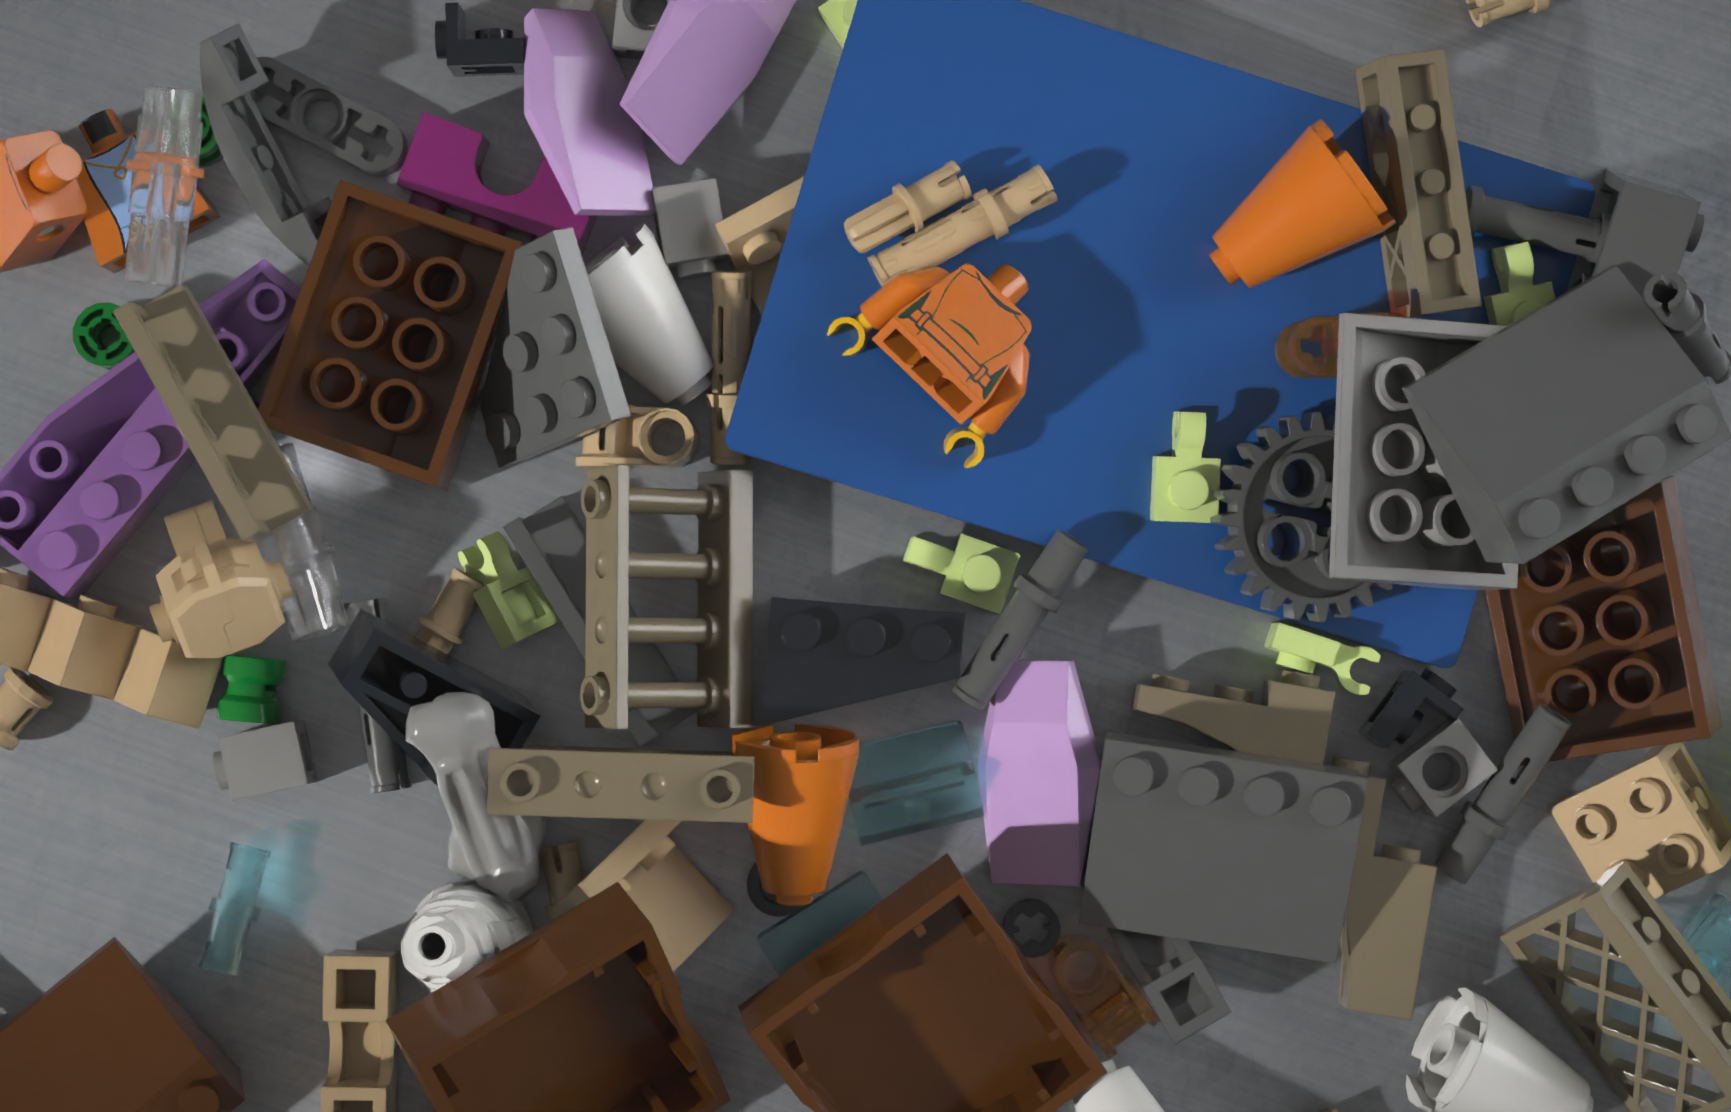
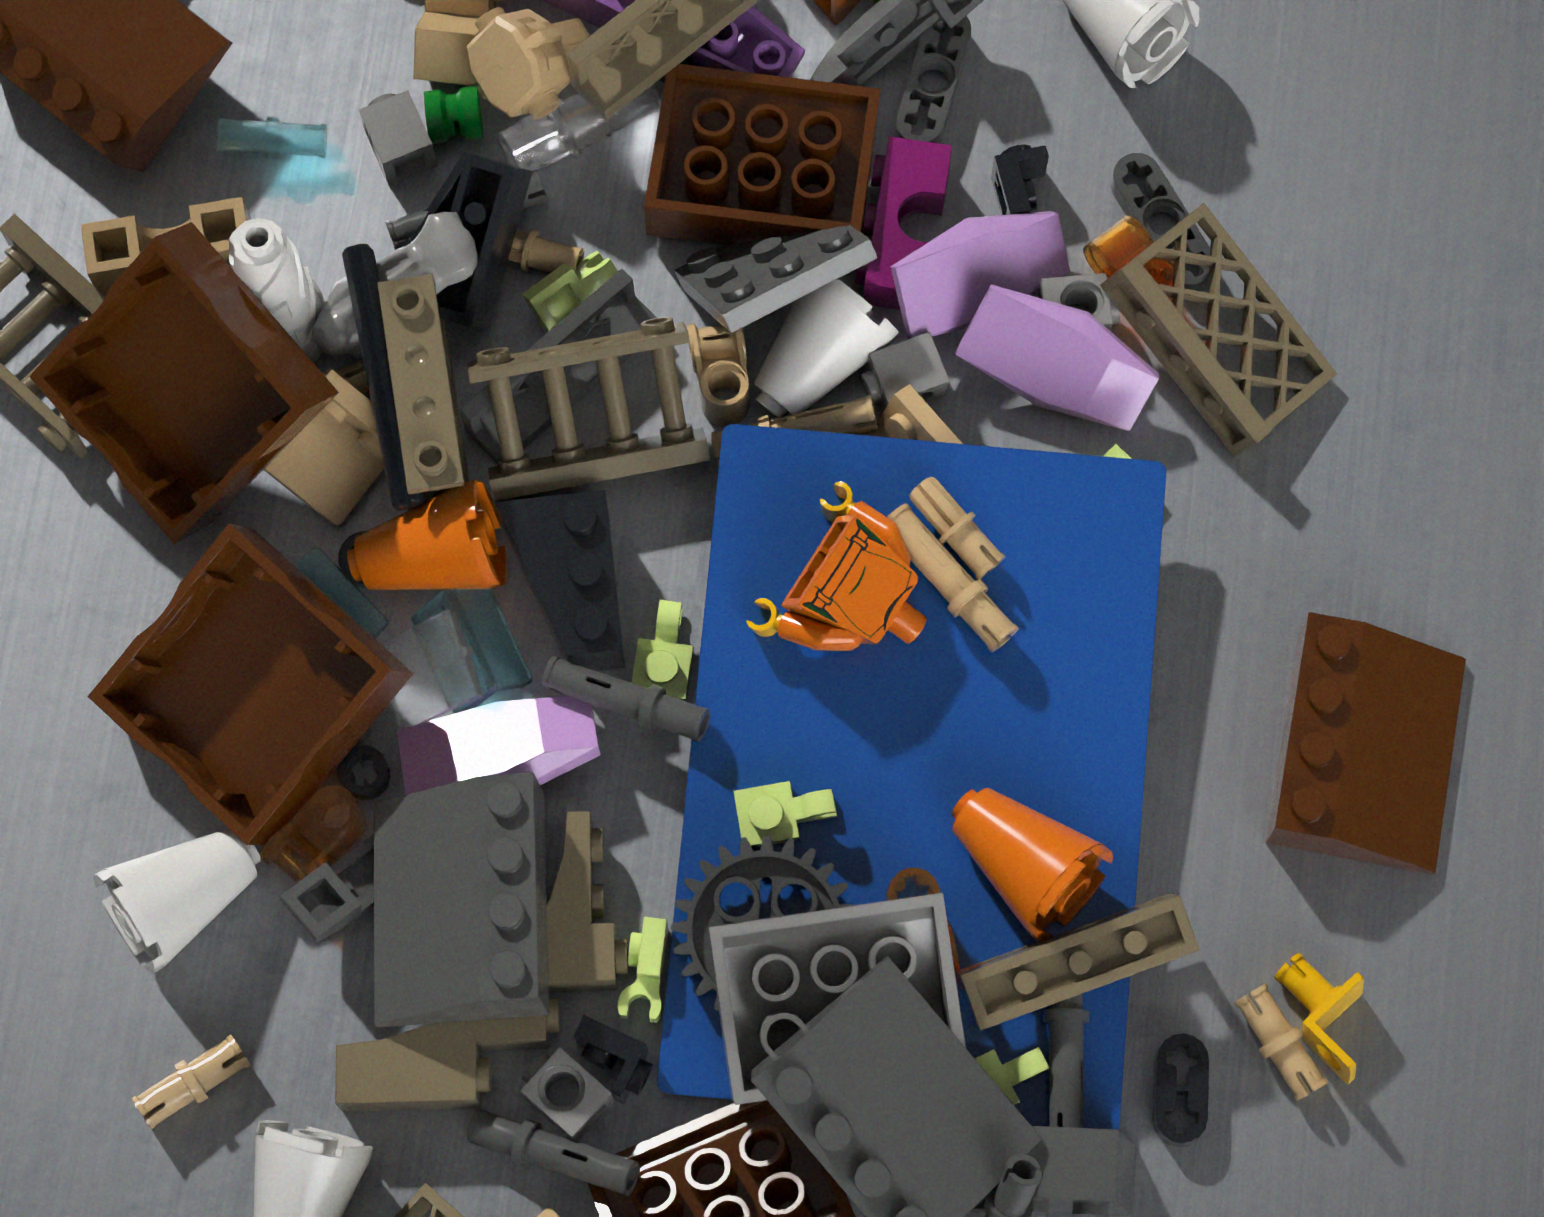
camera: 85 degrees right, 15 degrees down
none -> black axle [342,244,424,511]
none -> clear piece [380,609,483,729]
none -> black beam [1153,1033,1209,1147]

